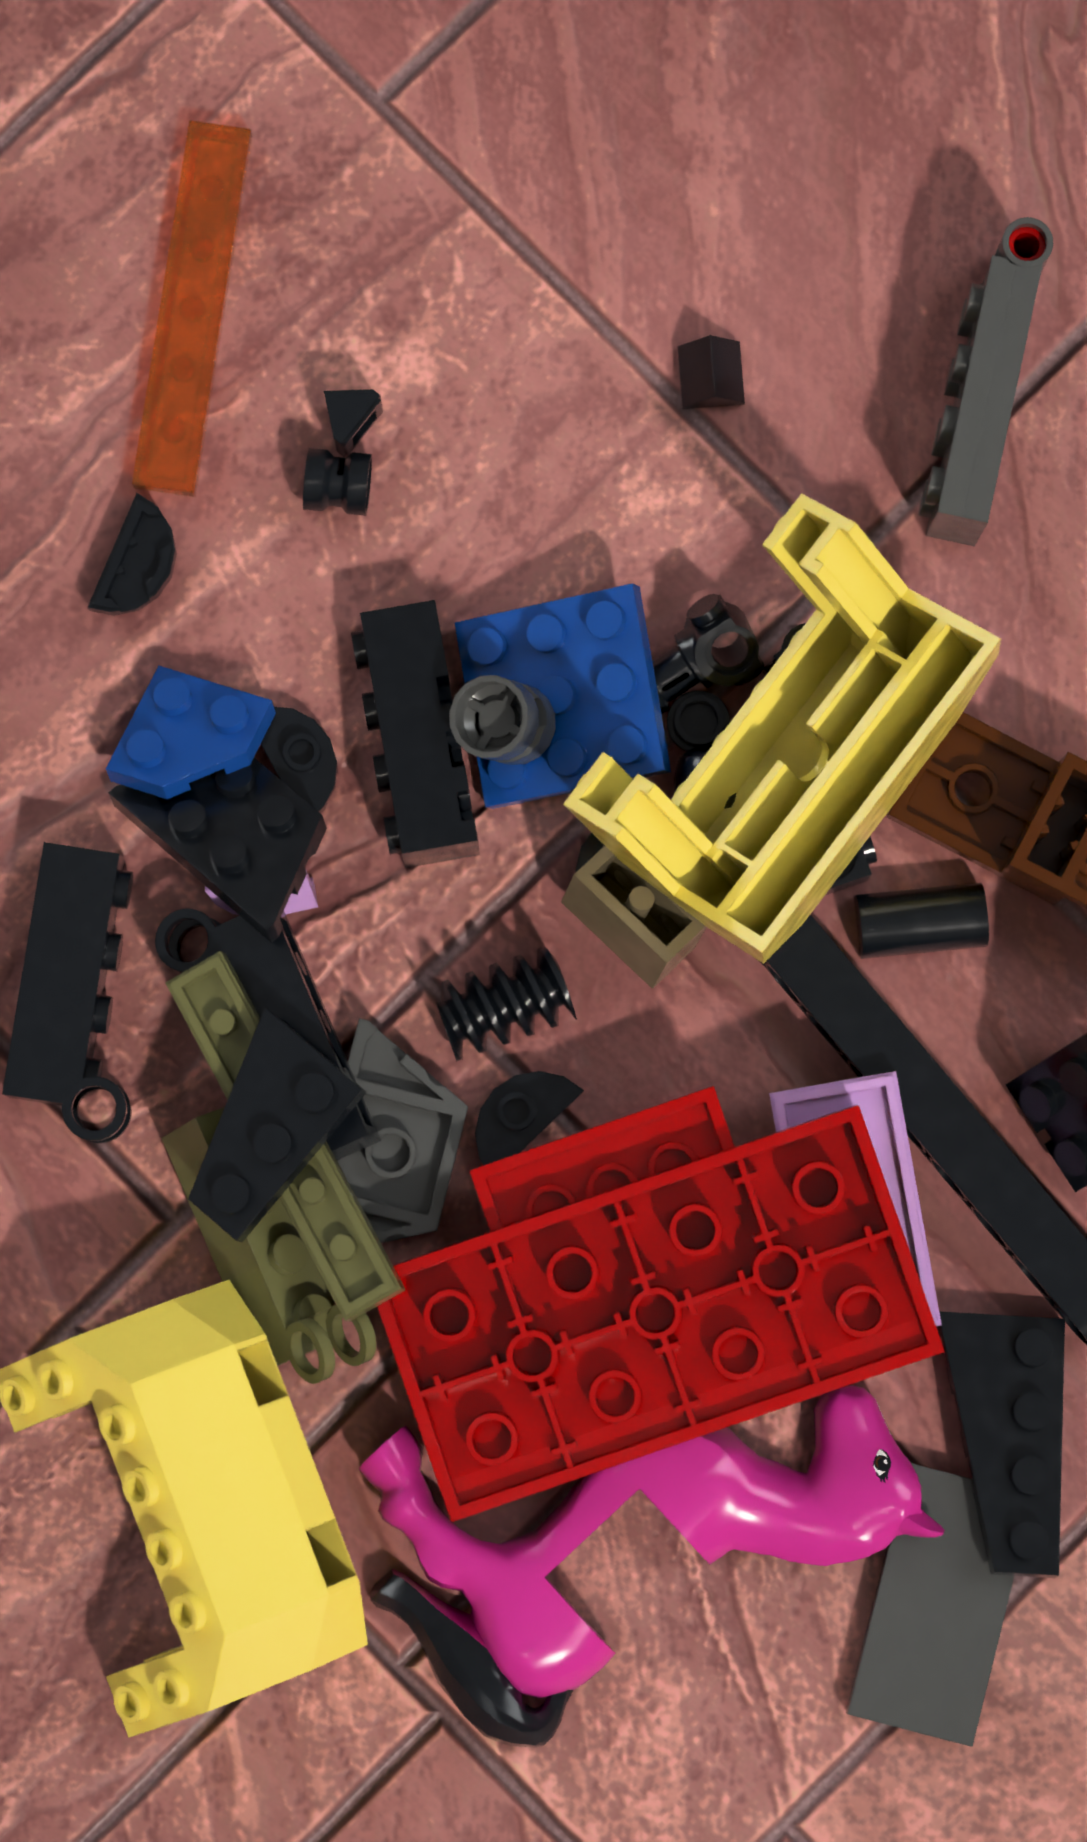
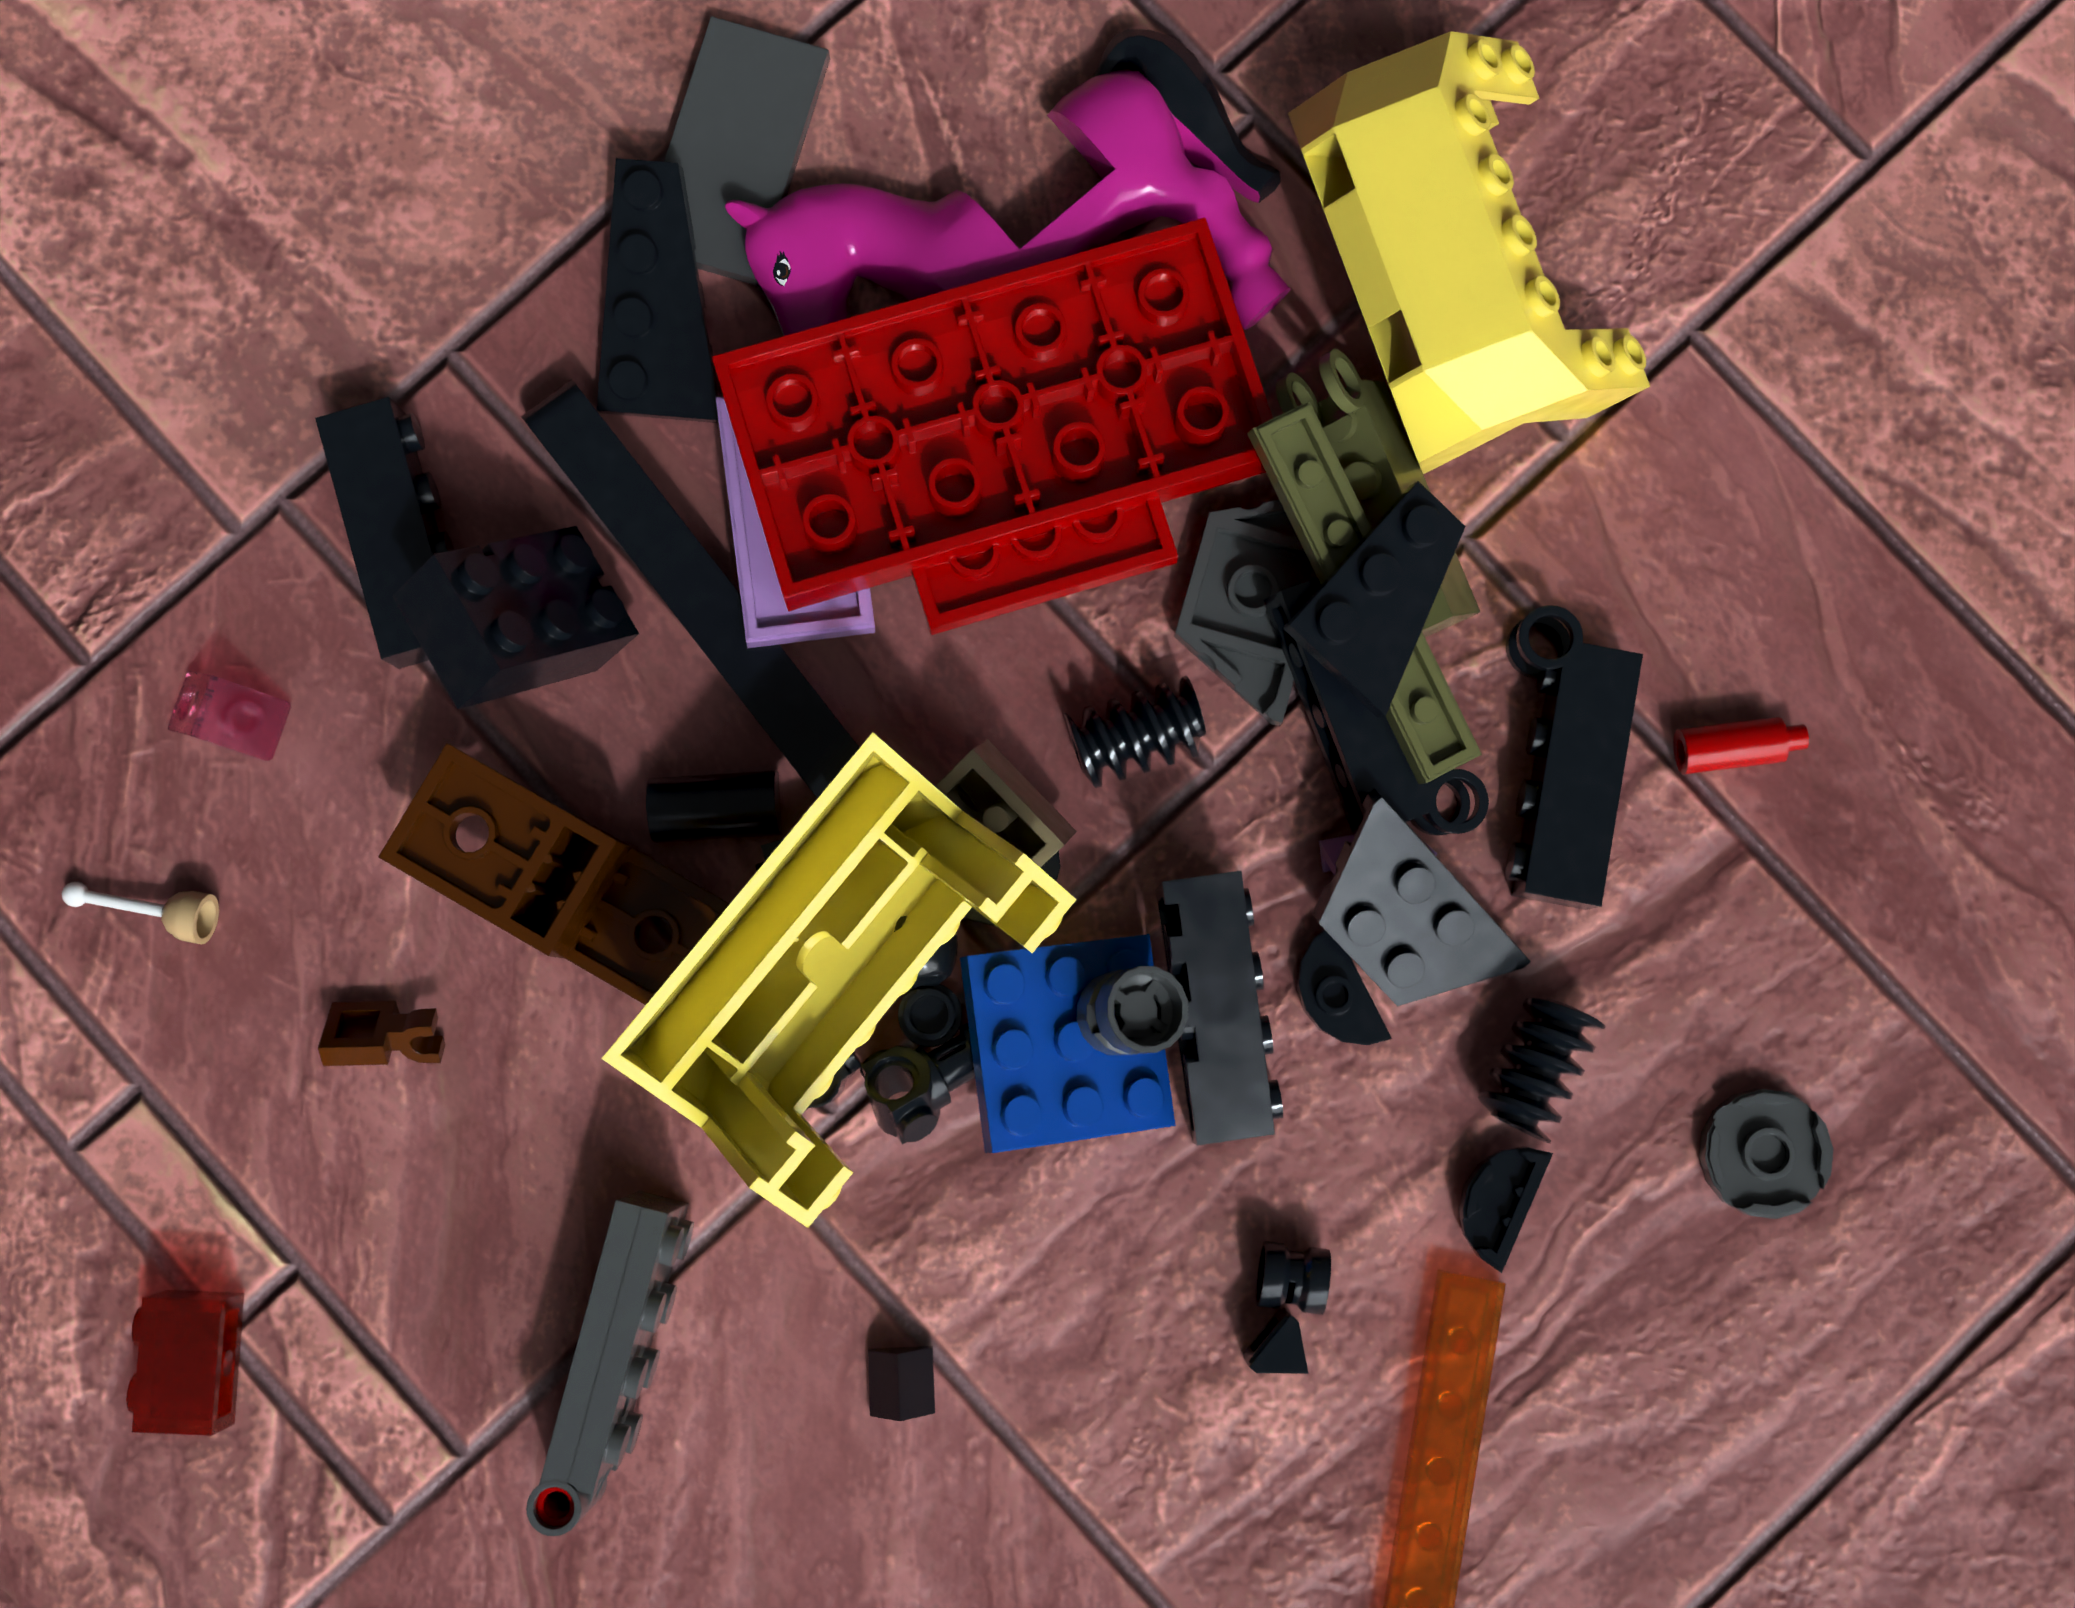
camera: 175 degrees left, 0 degrees up
blue plate [106,665,276,799] -> none
black plate [475,1071,584,1165] -> none
none -> black piece [1478,997,1606,1143]

